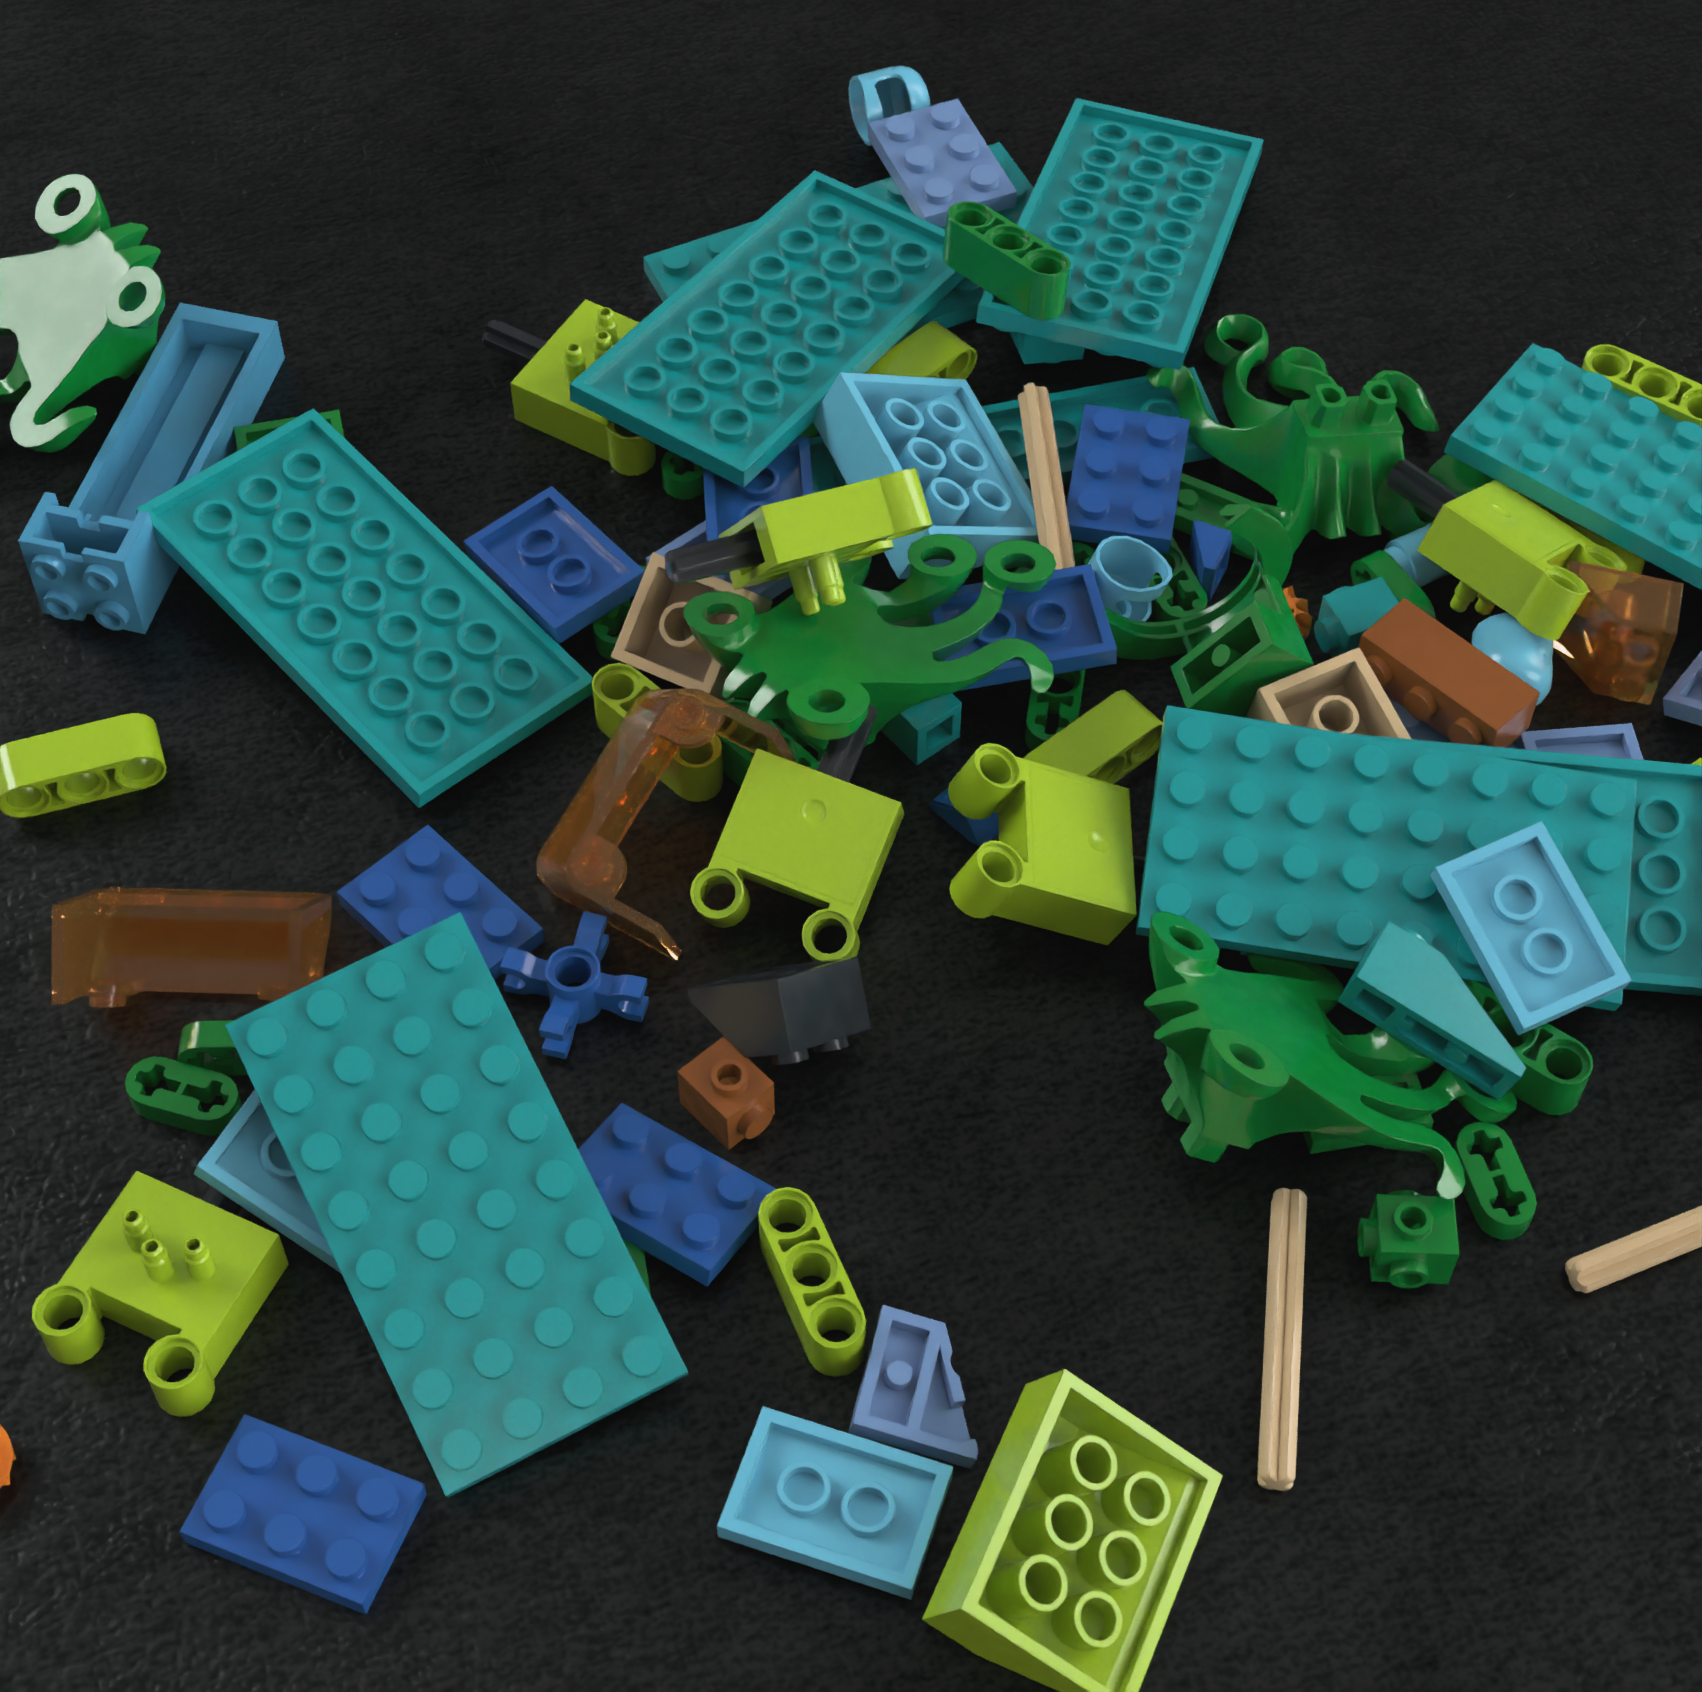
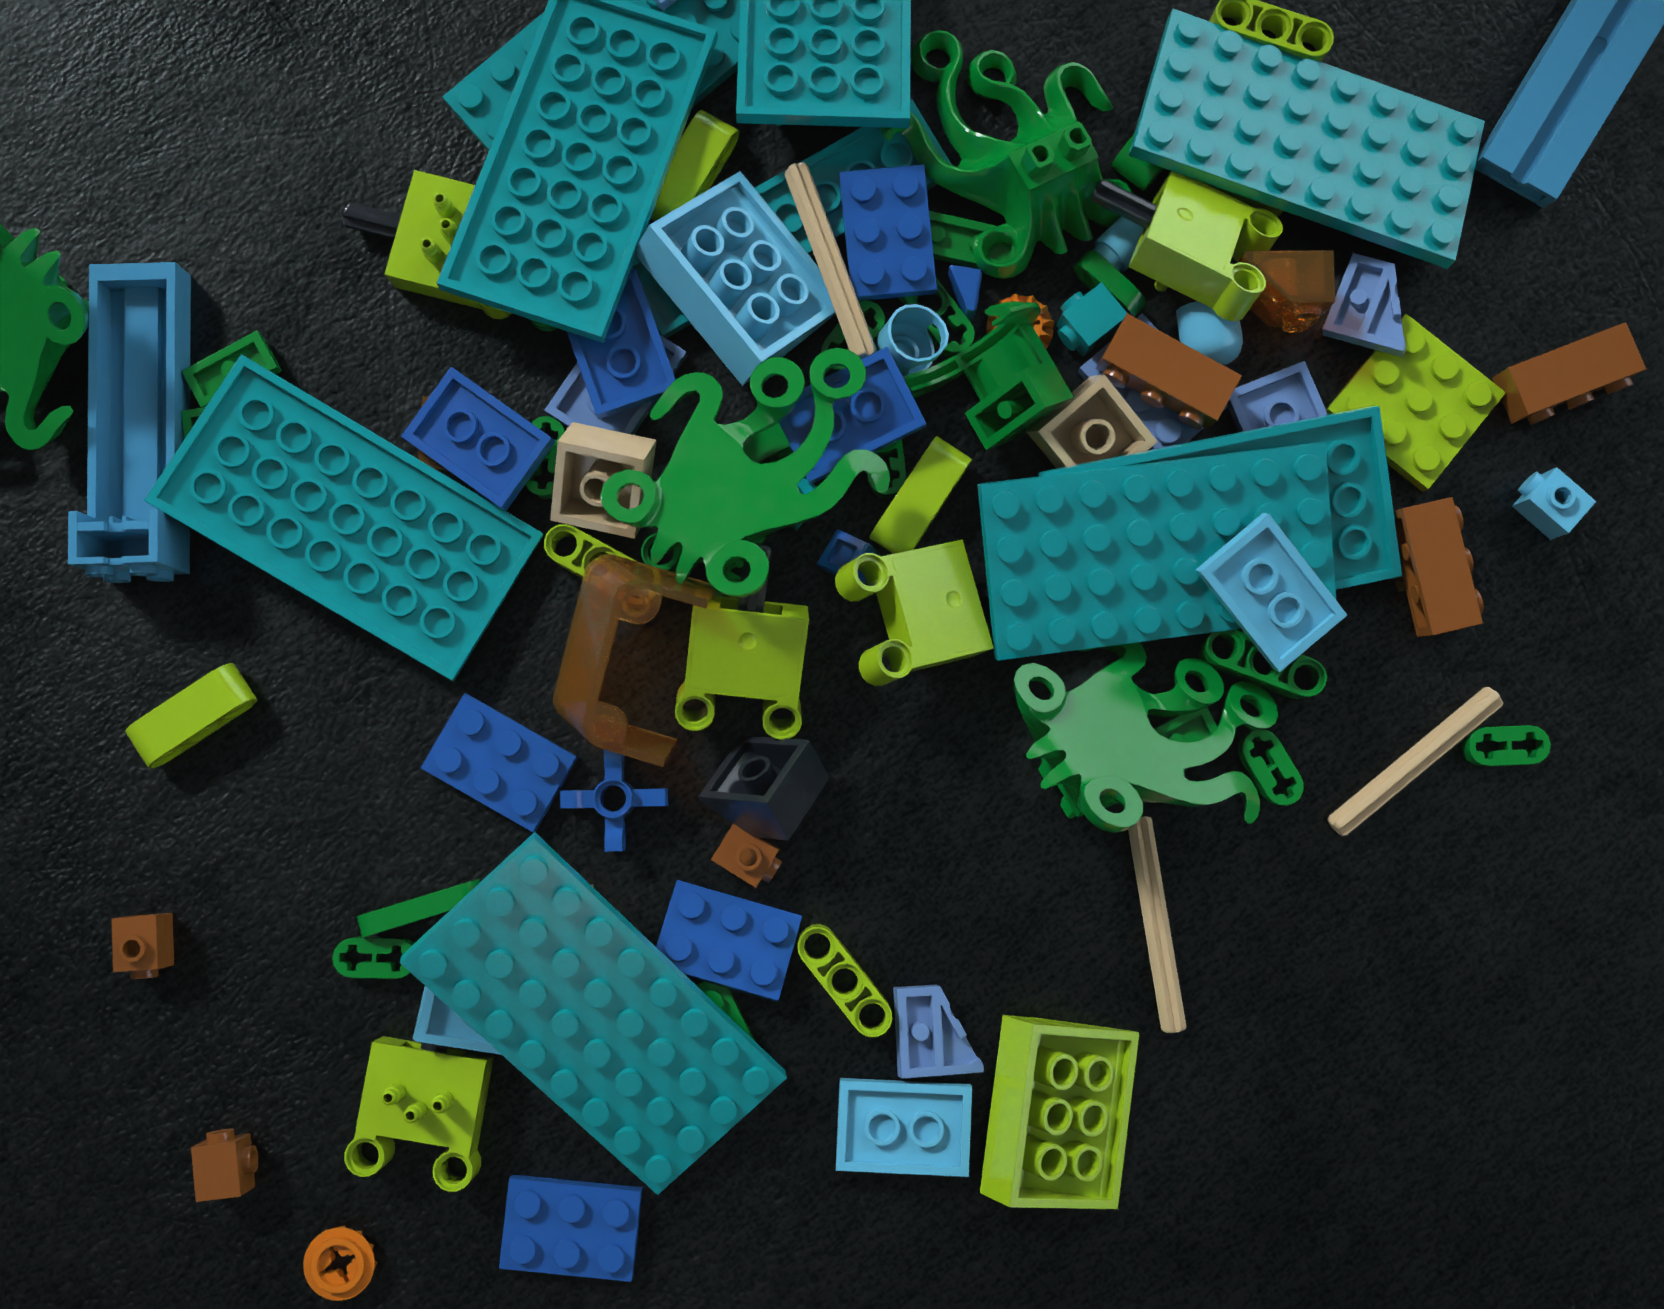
camera: 20 degrees left, 30 degrees up
clear orange windscreen [52,888,332,1007] -> none
lime piece [665,468,933,616] -> none
green beam [943,201,1071,320] -> none
teal slope [1338,921,1526,1100] -> none
green brick [1358,1190,1460,1288] -> none

